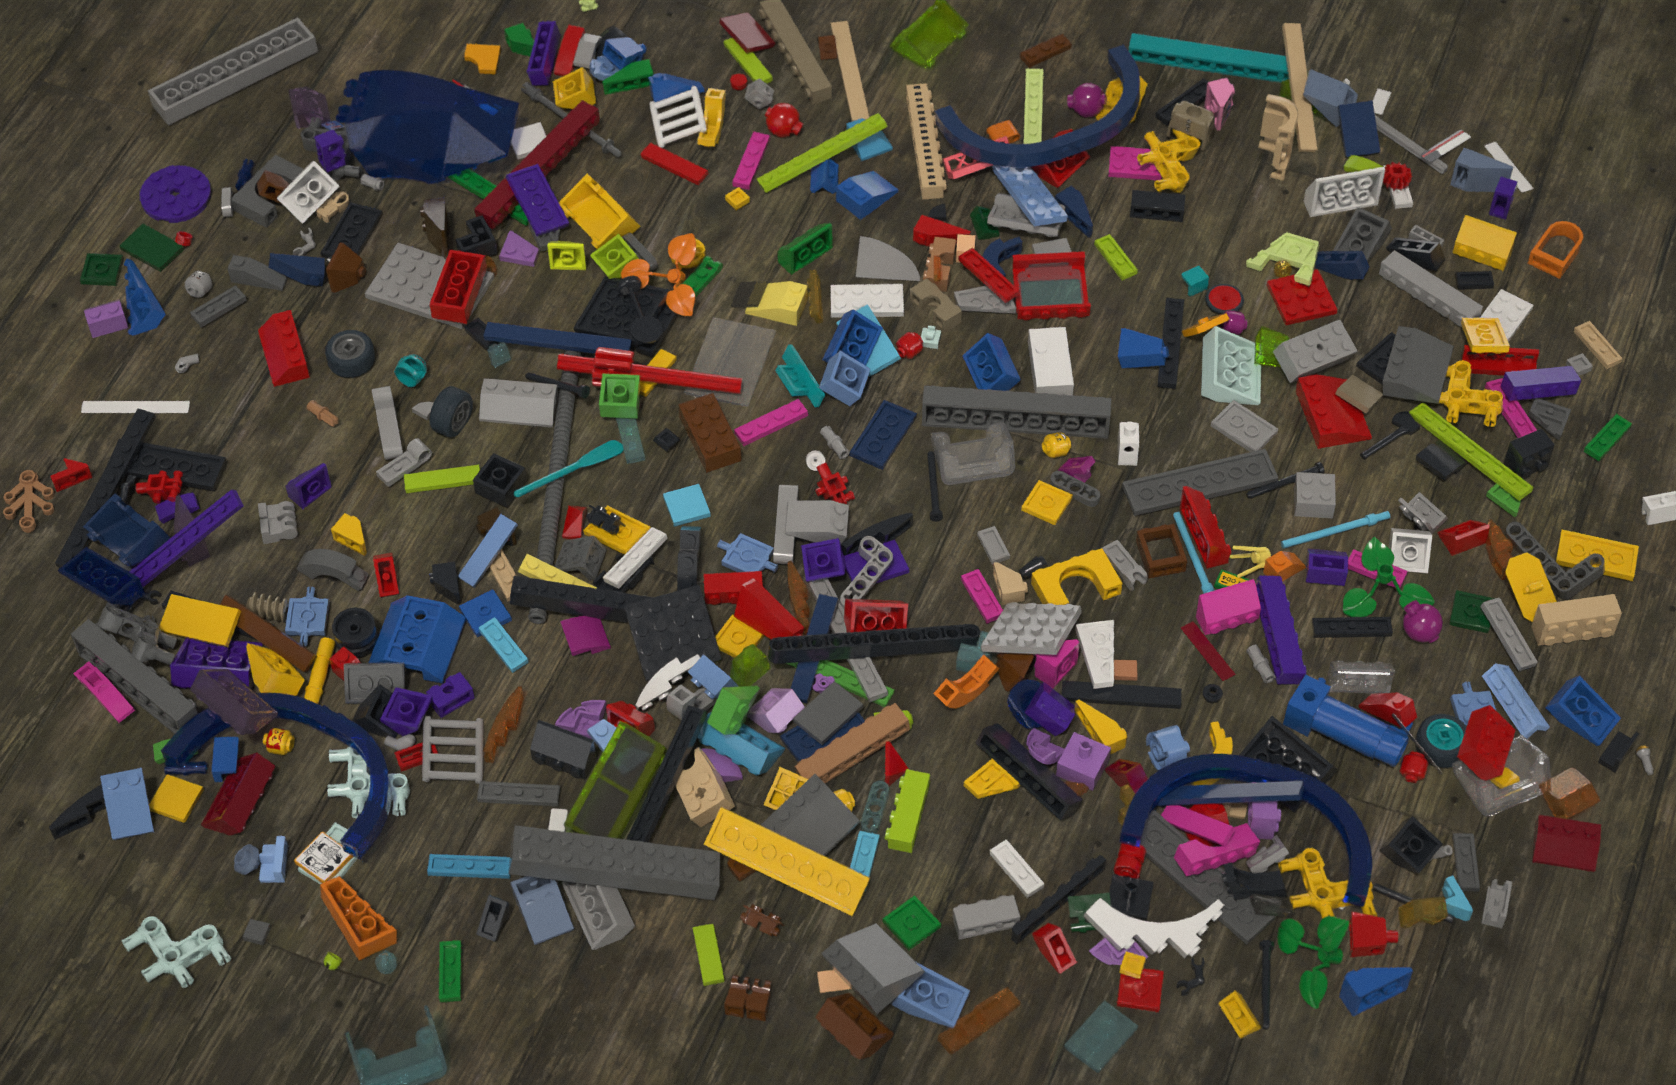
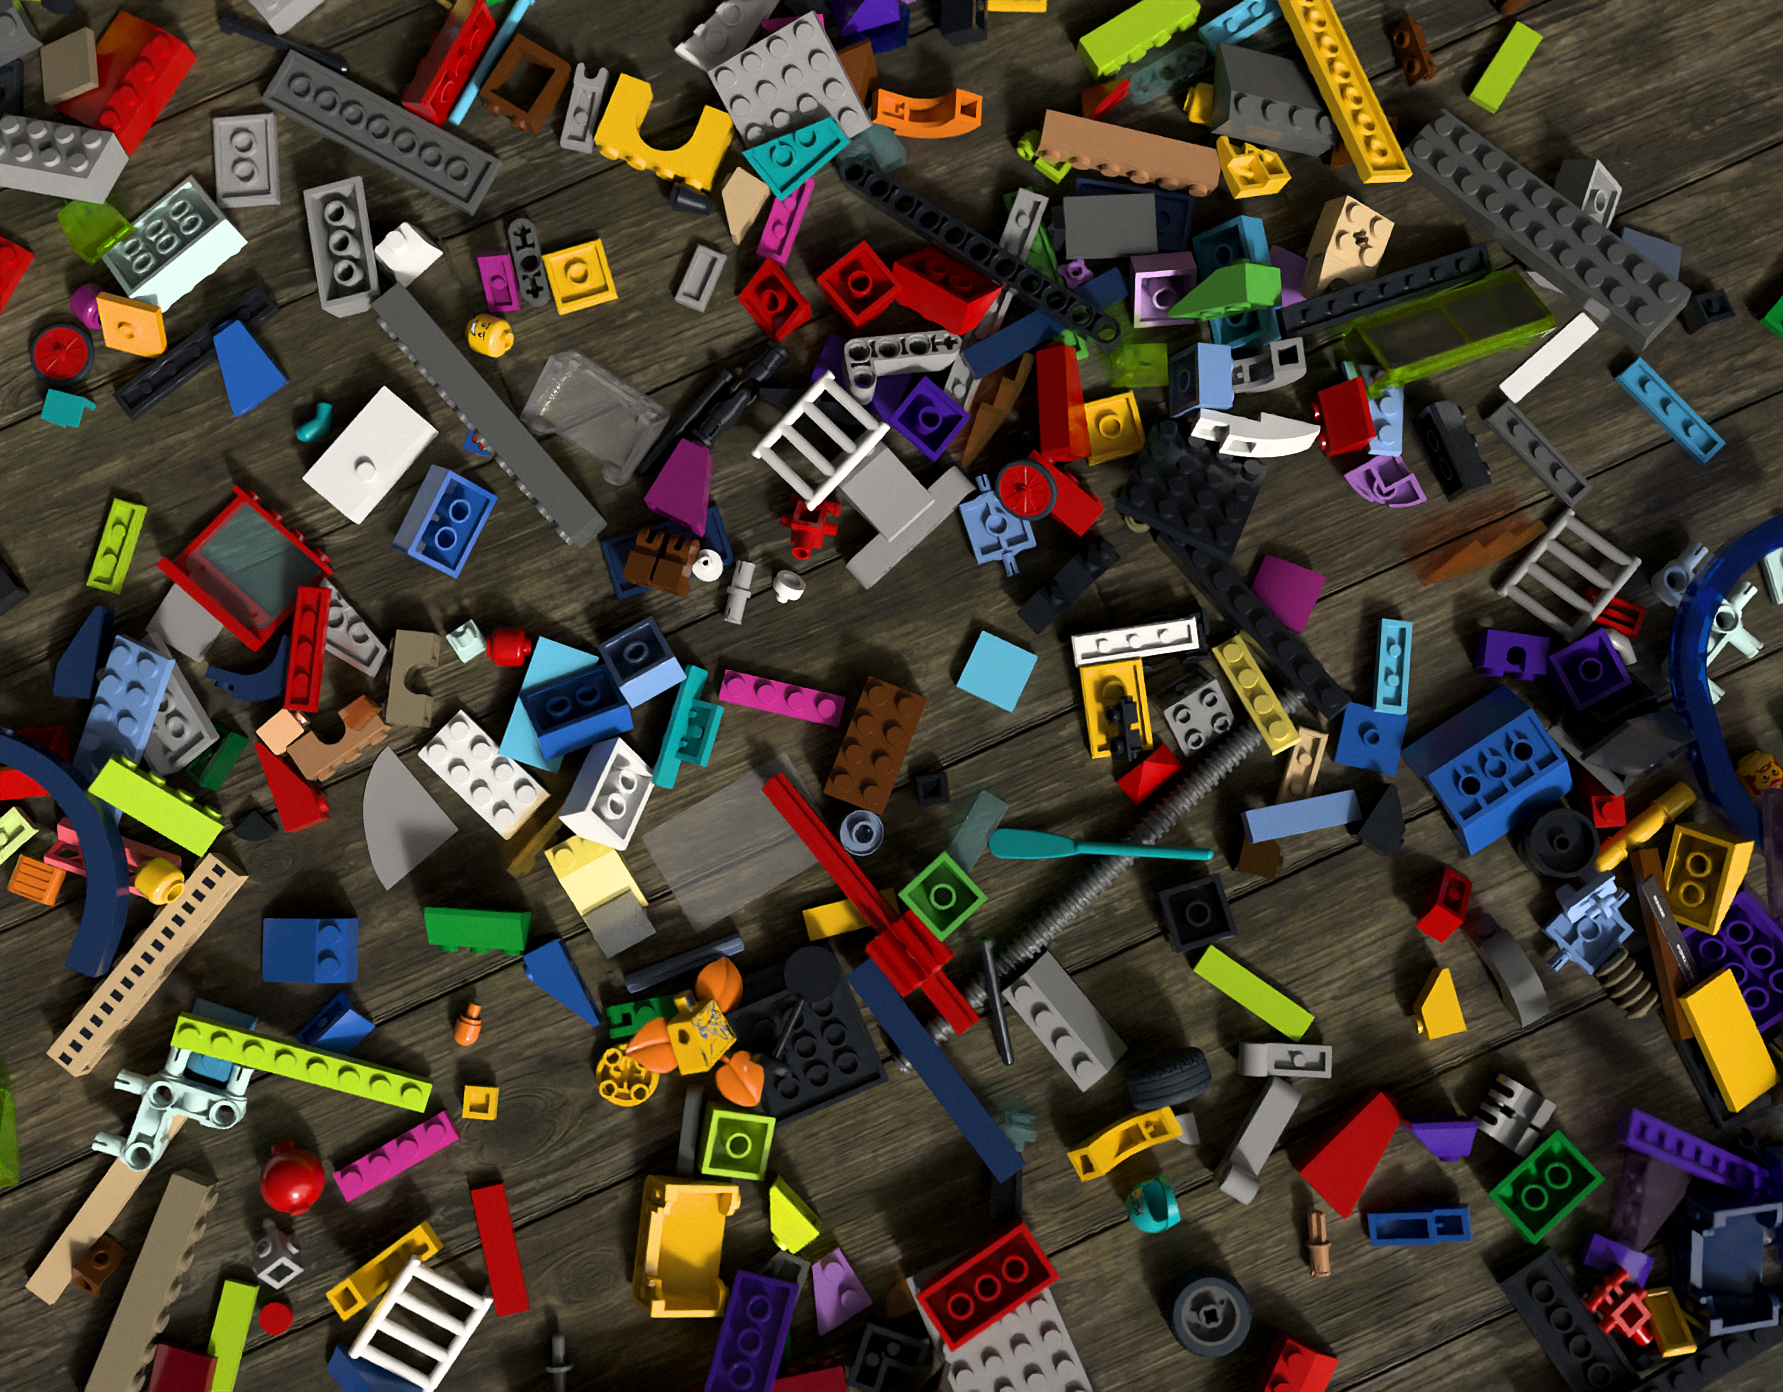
camera: 135 degrees left, 30 degrees up
none -> lime brick [88,753,225,857]
none -> light aqua pin [92,1046,254,1172]
none -> yellow head [134,857,185,905]
none -> teal arm [296,403,333,443]
none -> light grey slope [303,176,381,318]
none -> orange cylinder [453,1001,482,1046]
none -> blue slope [523,938,604,1027]
none -> white slope [558,737,654,850]
none -> reddish brown legs [622,526,700,598]
none -> sand blue axle [625,933,745,993]
none -> magenta slope [644,438,713,537]
none -> yellow torso [667,990,737,1075]
none -> black piece [690,340,790,450]
none -> white tile [692,549,723,582]
none -> red slope [737,257,811,343]
none -> teal wing [741,116,852,202]
none -> white bar [751,370,890,511]
none -> red slope [817,240,903,335]
none -> sand blue plate [837,809,884,856]
none -> red wheel [995,458,1057,521]
none -> black tile [1045,206,1066,251]
none -> yellow arch [1067,1106,1183,1182]
none -> red slope [1293,1088,1403,1220]
none -> blue slope [1367,1203,1473,1246]
none -> green slope [1487,1129,1605,1245]
none -> light blue hips [1555,866,1617,924]
none -> black slope [1579,707,1695,778]
none -> yellow tile [1641,1286,1697,1357]
none -> flat silver sticker [1642,875,1703,989]

